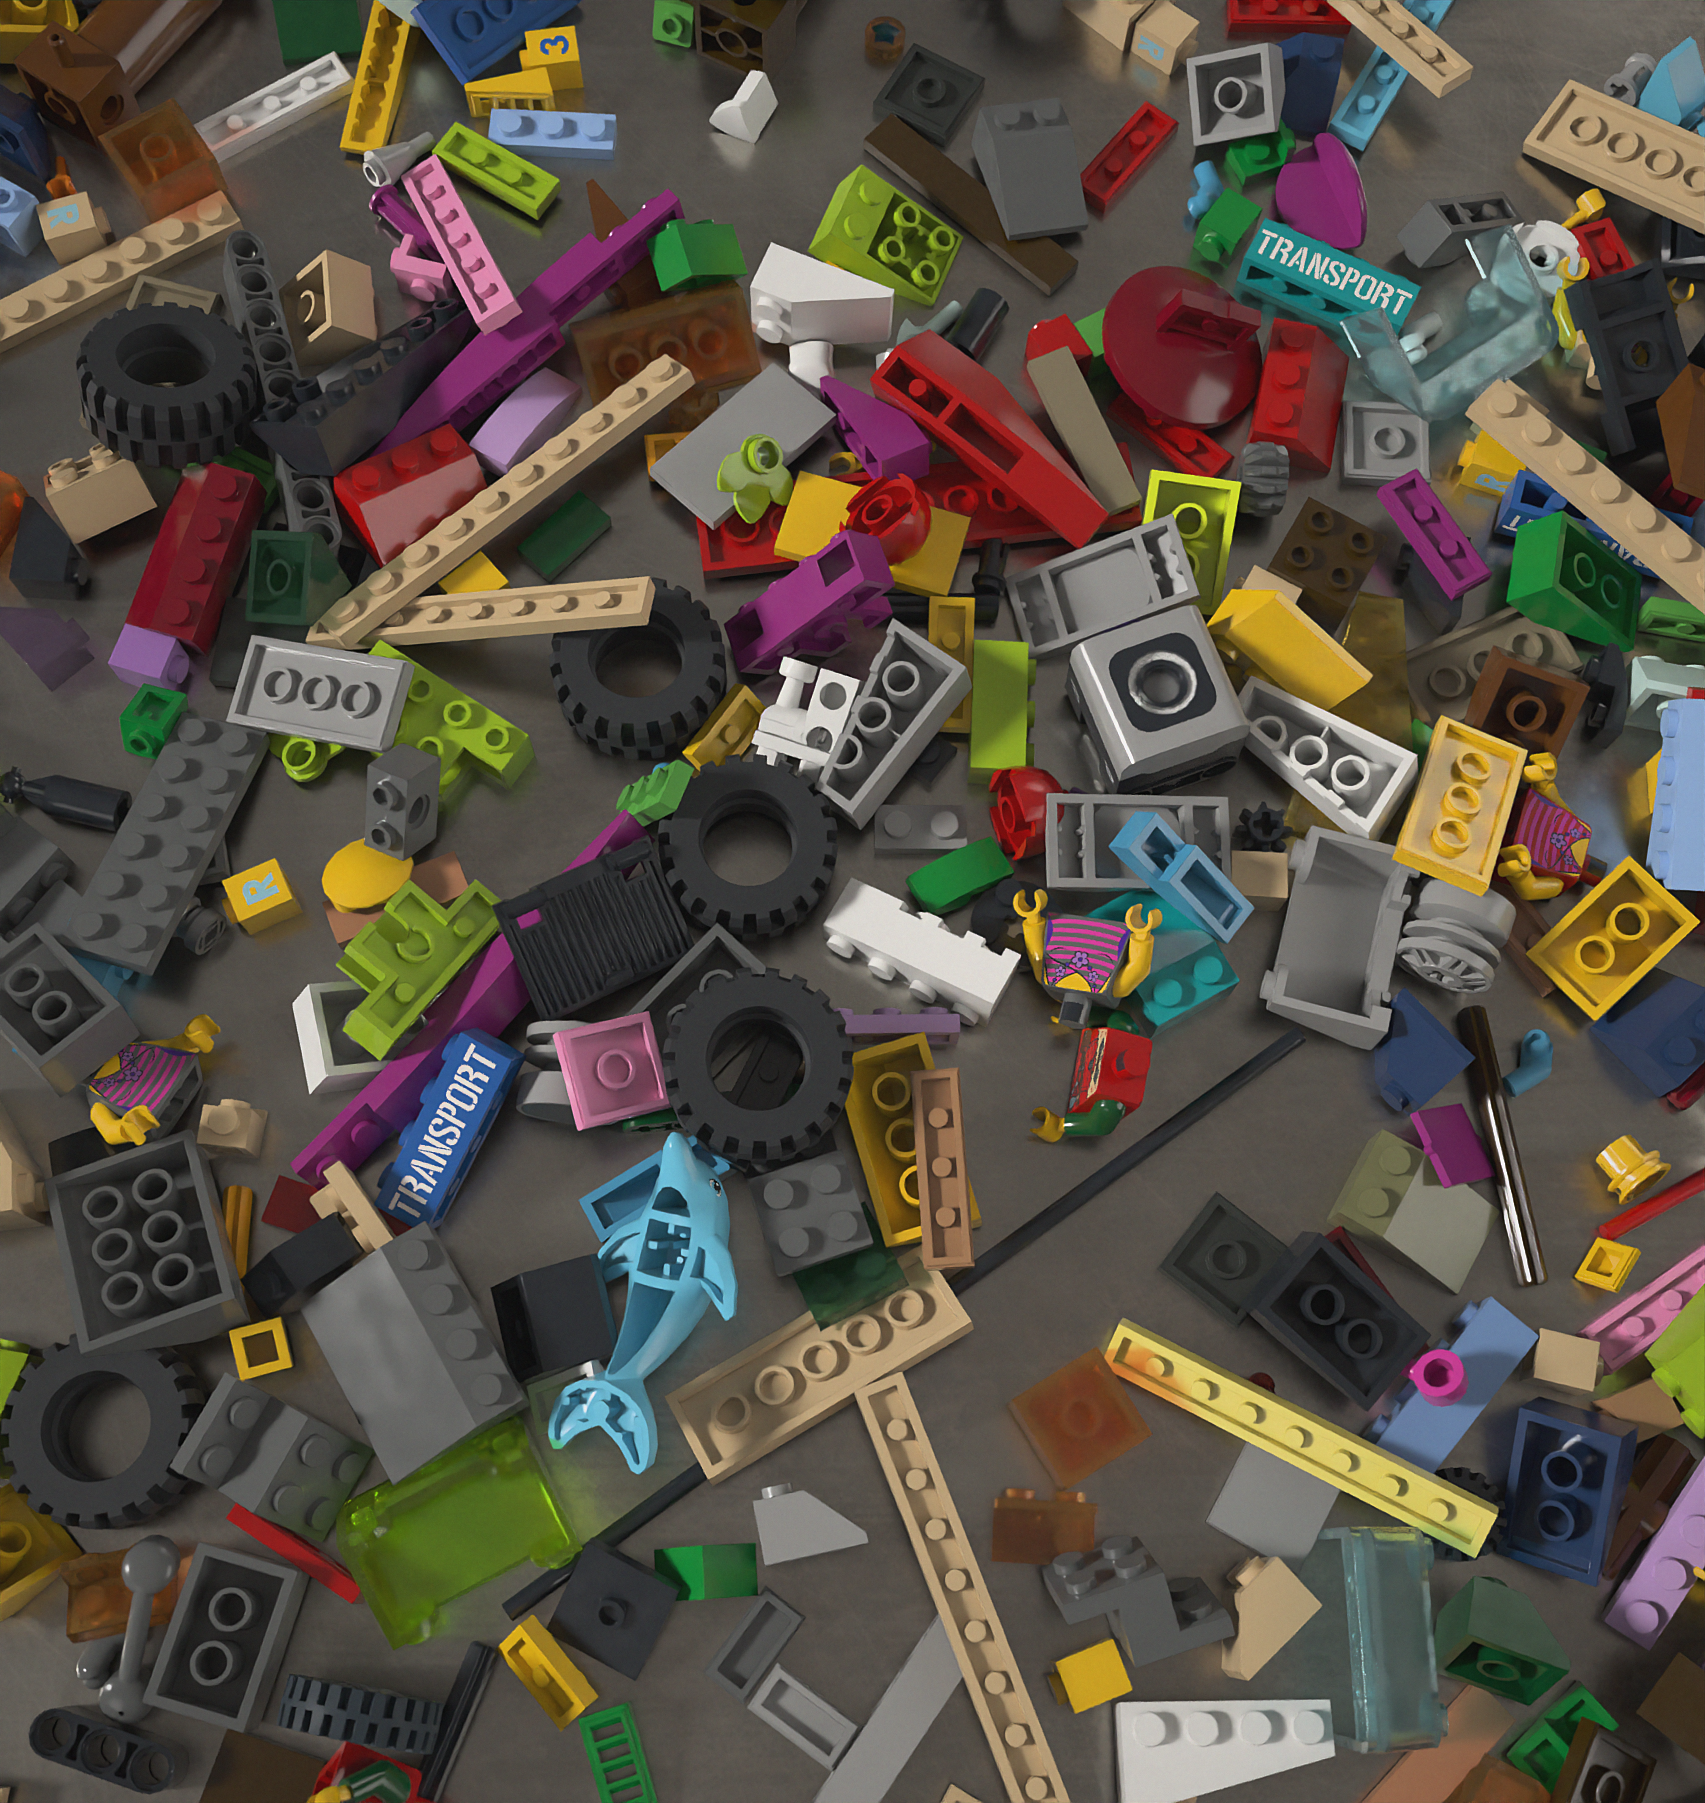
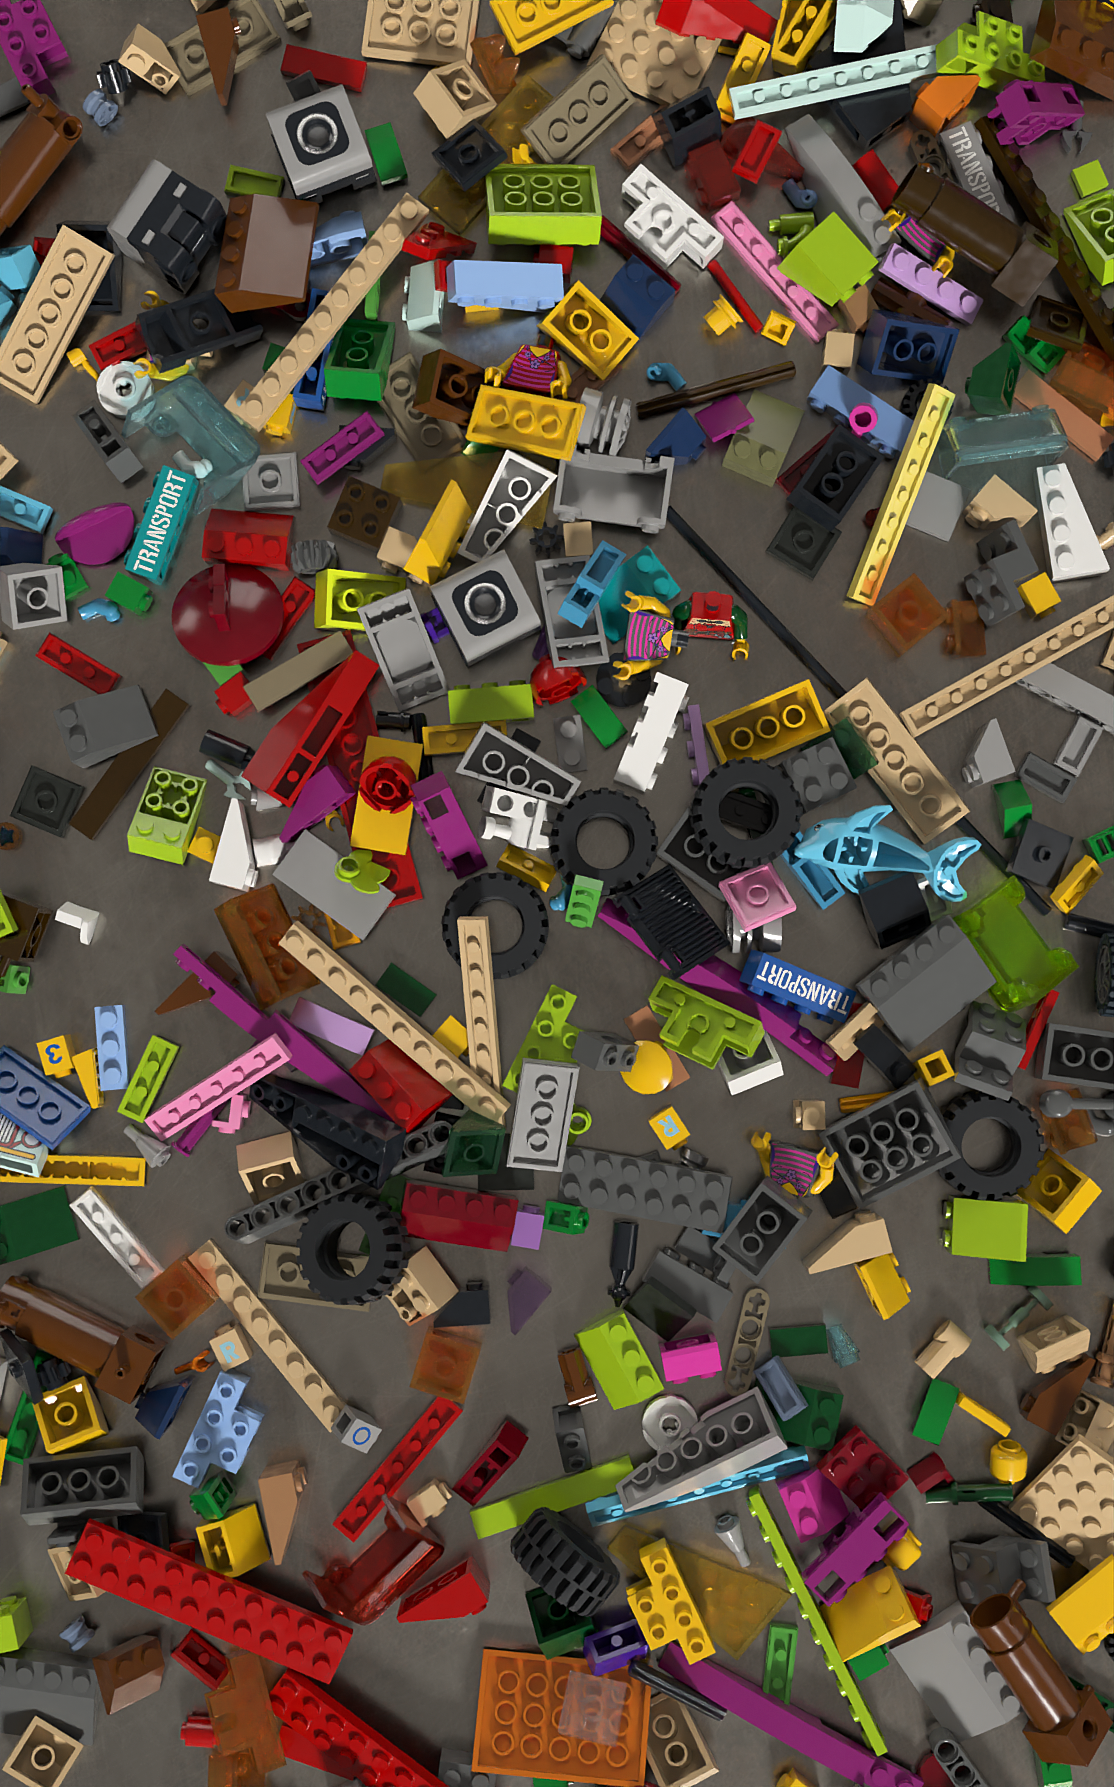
camera: 90 degrees left, 15 degrees up
green brick [646,219,748,292] -> none
medium nougat tile [910,1067,975,1271] -> none
black slope [1582,642,1628,749] -> none

